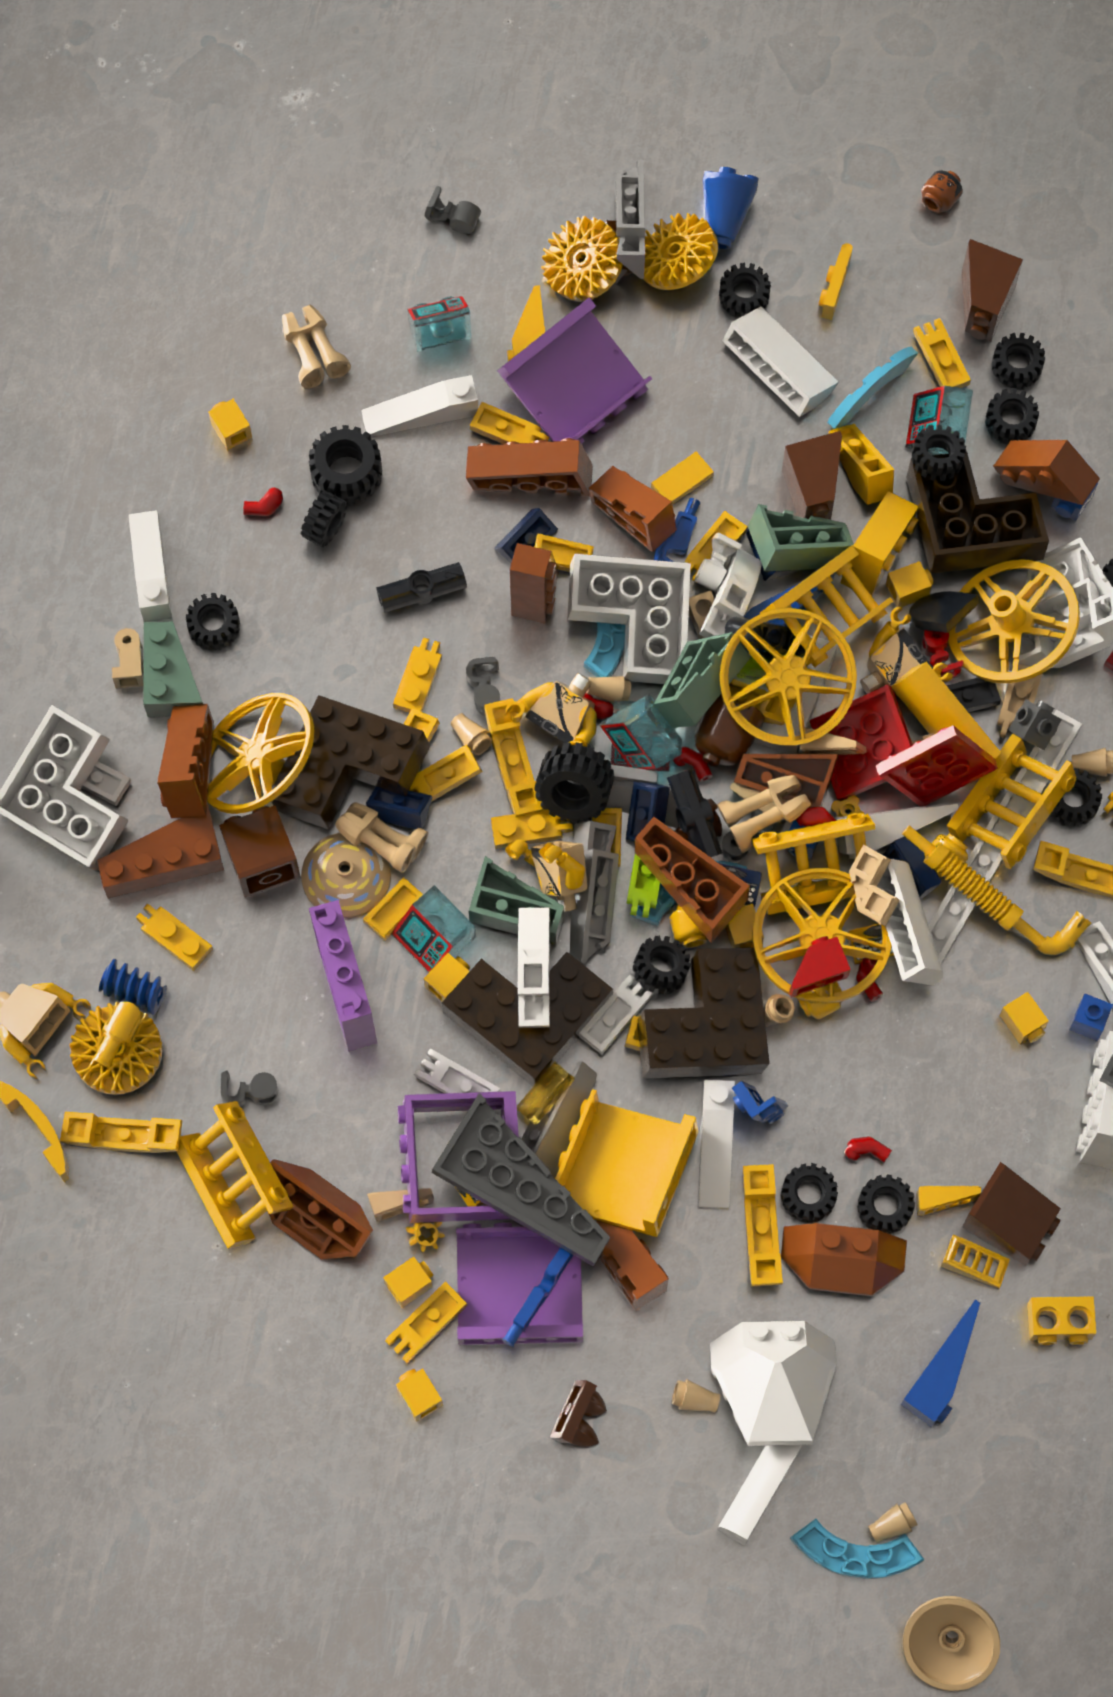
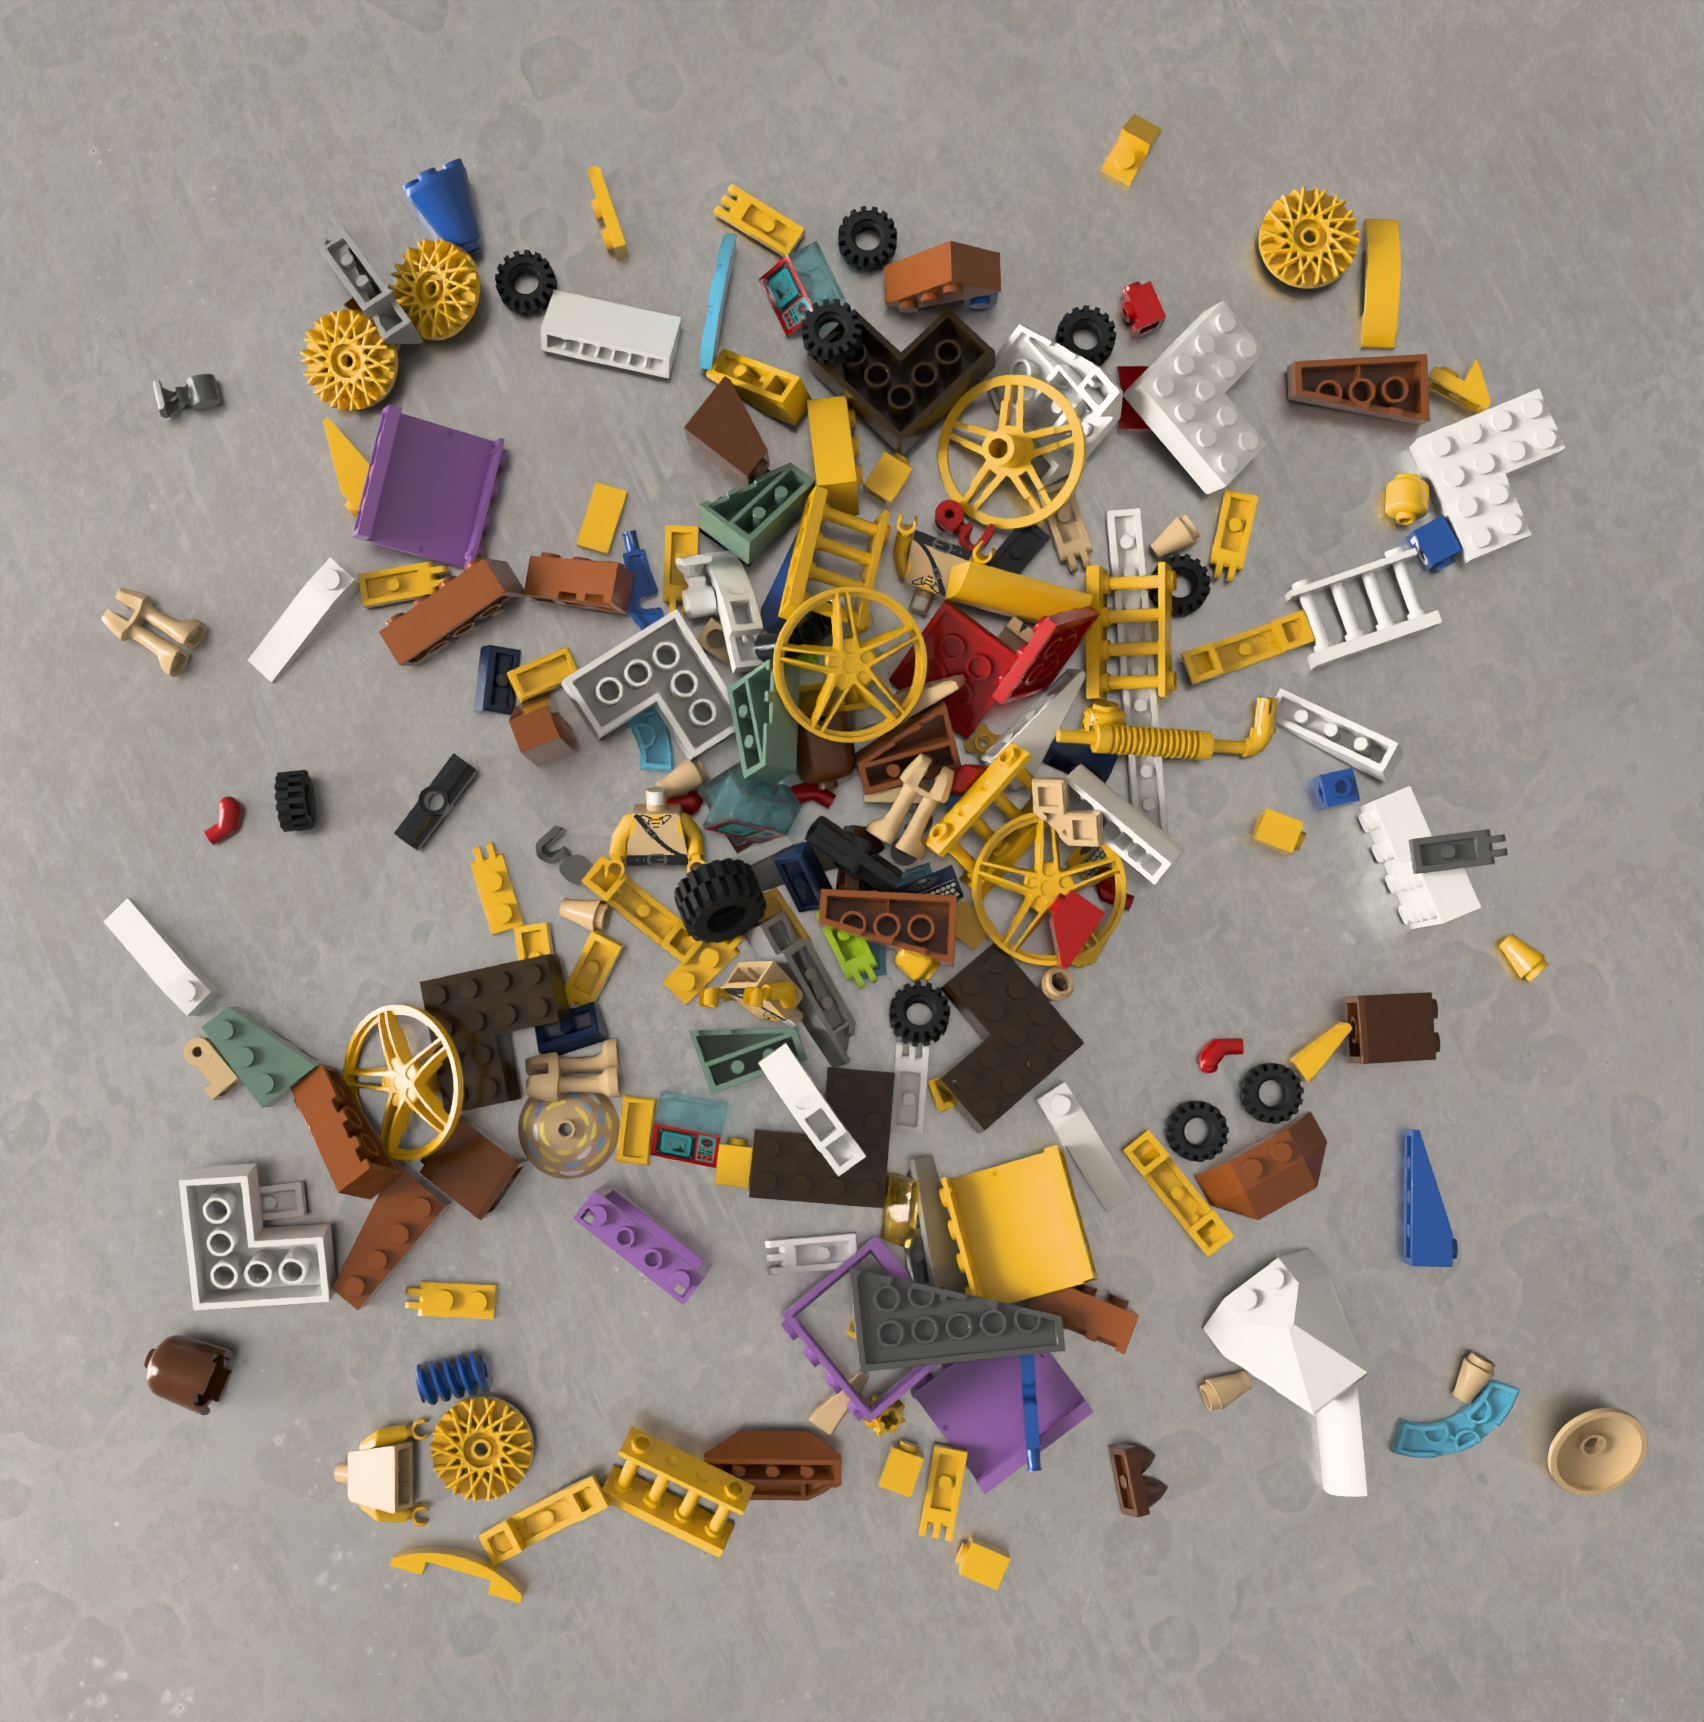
camera: 35 degrees left, 15 degrees up
yellow arm [92,1002,141,1068] -> none
black tyre [186,593,240,650] -> none
yellow brick [208,398,252,451] -> none
dark grey leg [221,1071,278,1107] -> none
black tyre [309,425,382,505] -> none
clear light blue slope [407,296,471,352] -> none
blue bracket [732,1081,788,1124] -> none
black tile [909,591,980,633] -> none
dark orange head [921,170,963,213] -> none
yellow slope [941,1234,1010,1289] -> none
reddish brown slope [962,239,1023,342] -> none
black tyre [992,333,1045,389] -> none
dark grey brick [1008,699,1062,750] -> none
yellow brick [1027,1296,1096,1345] -> none

